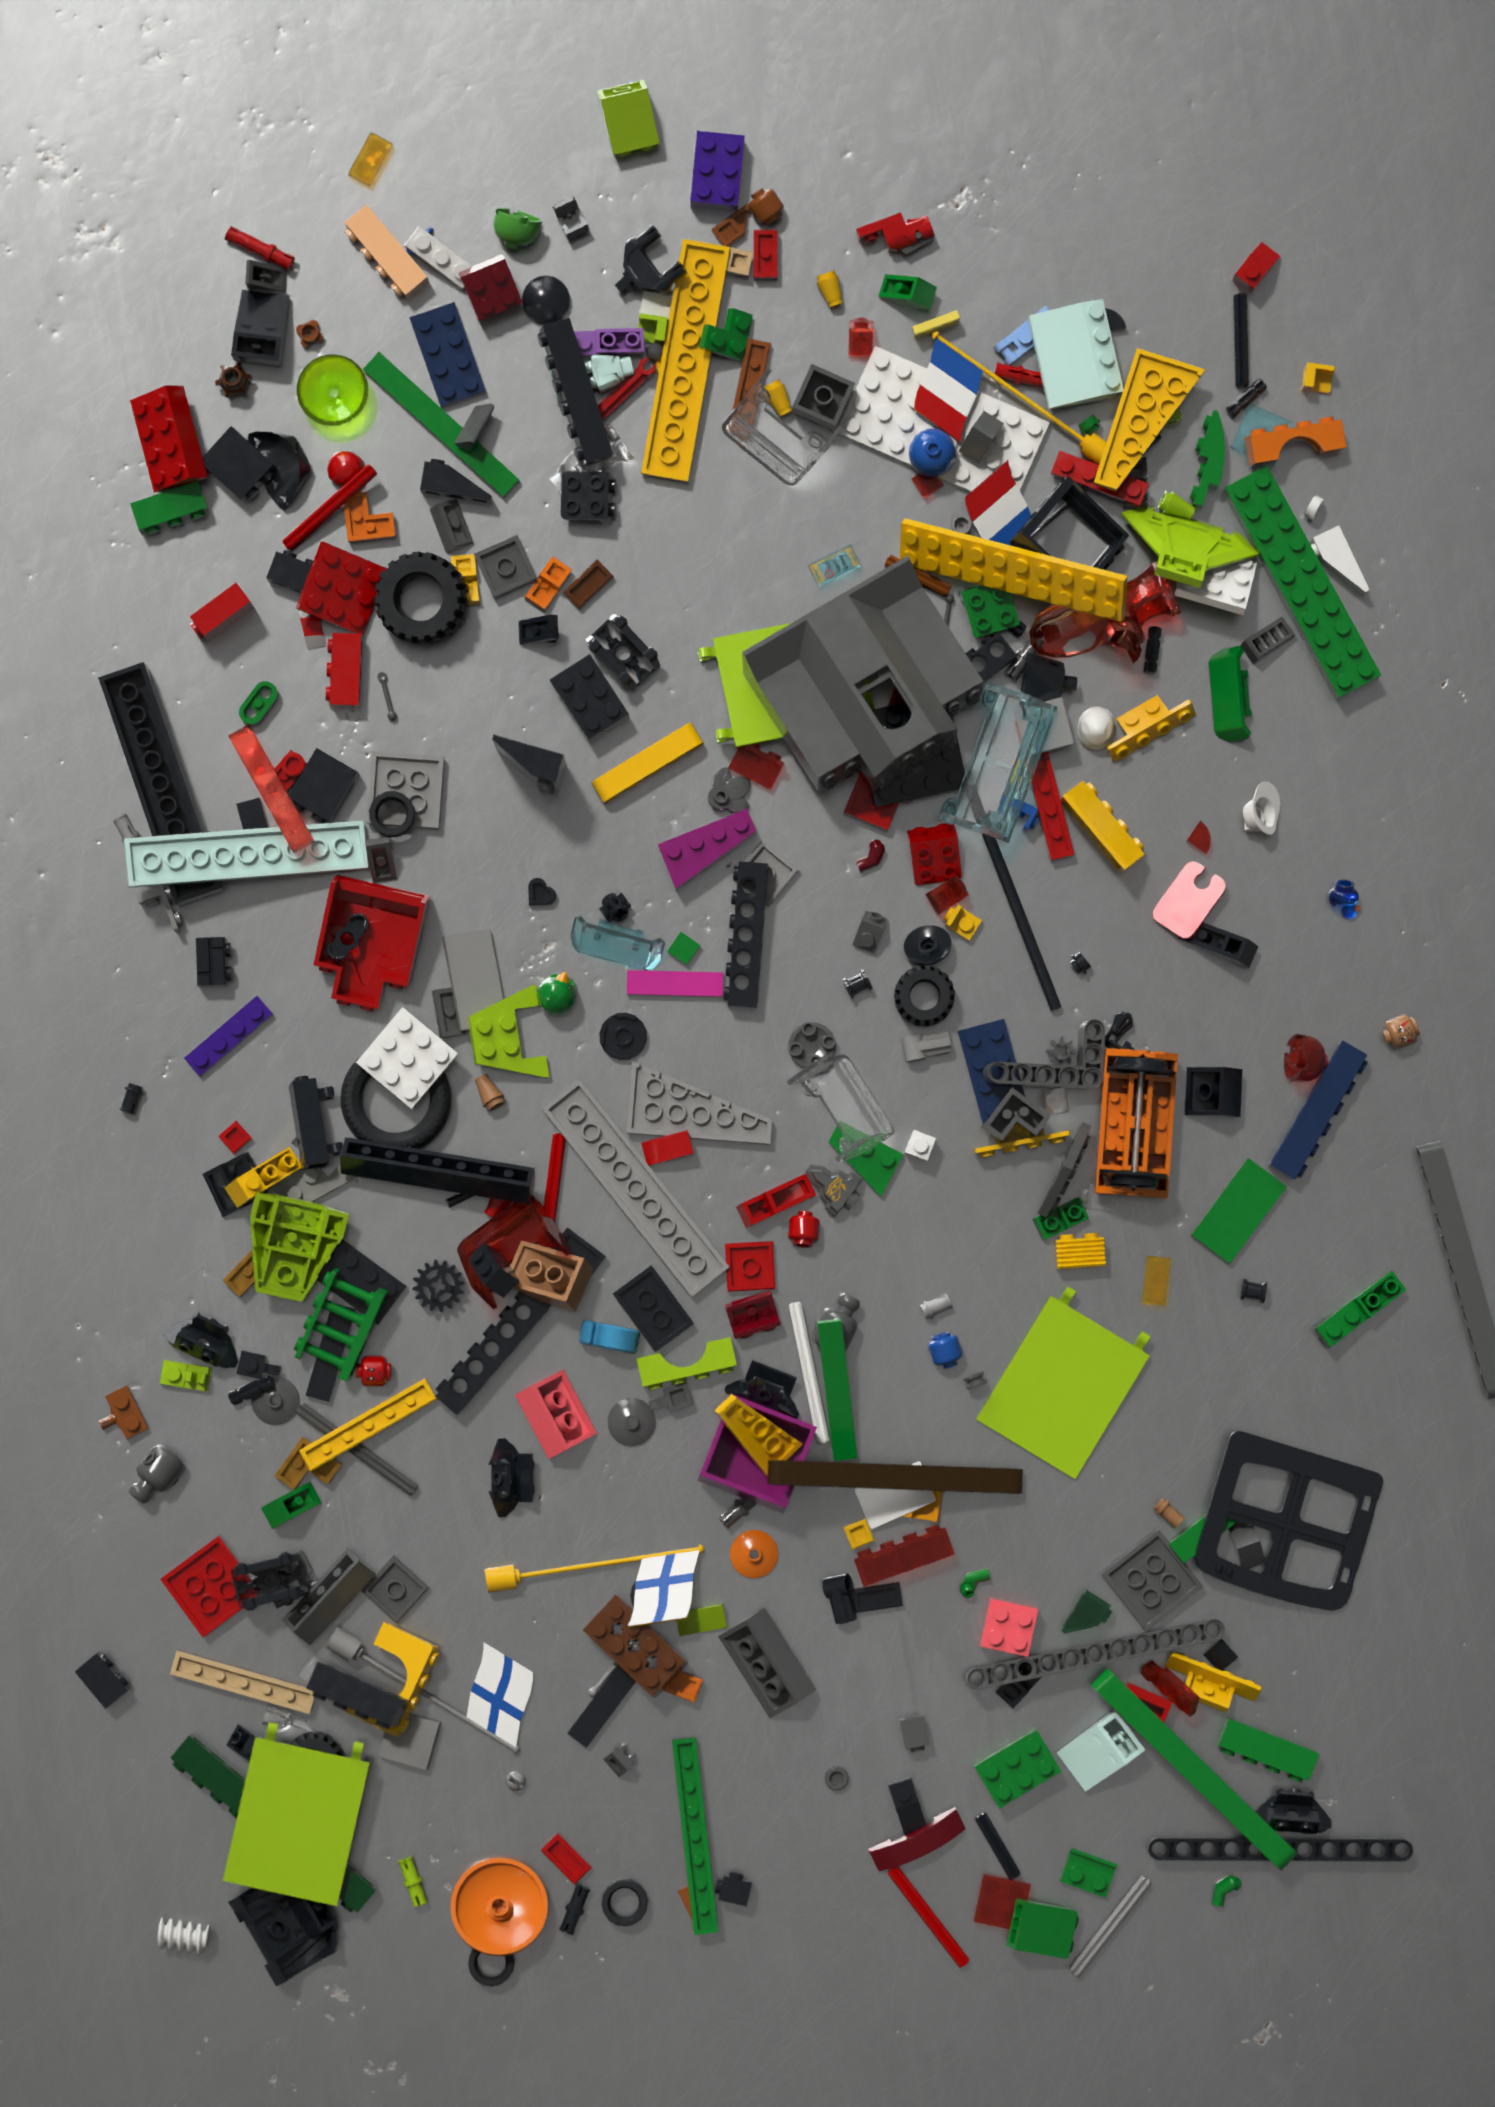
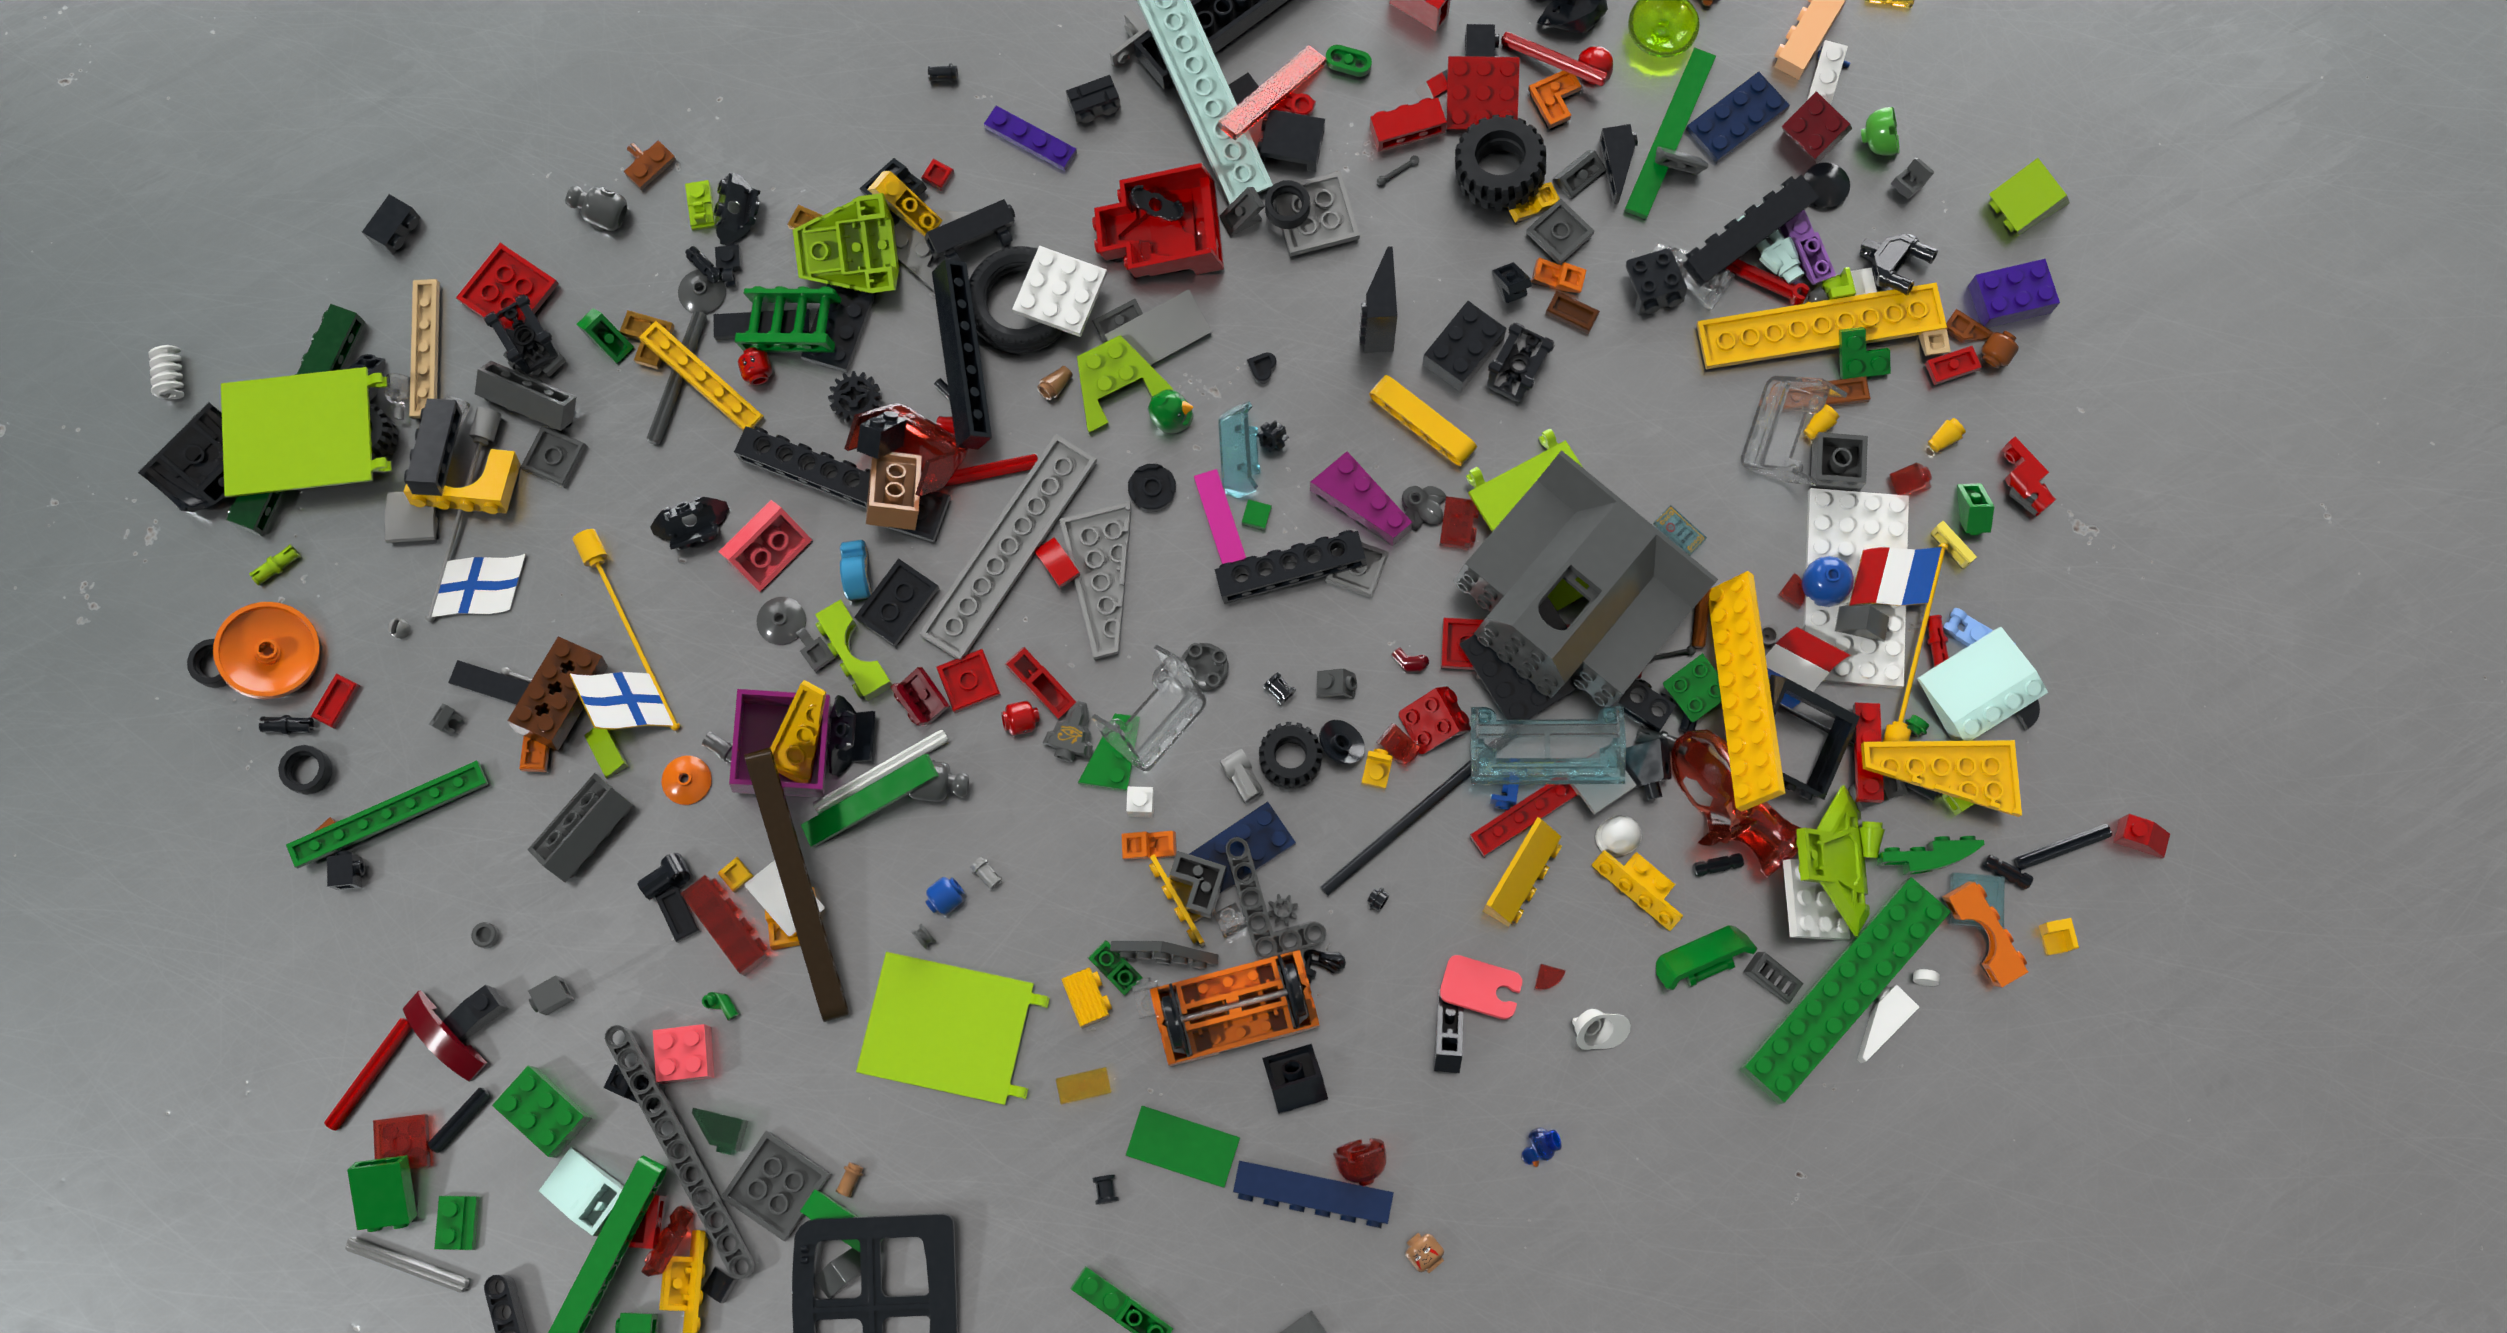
camera: 75 degrees right, 10 degrees down
none -> orange slope [1122,831,1177,859]

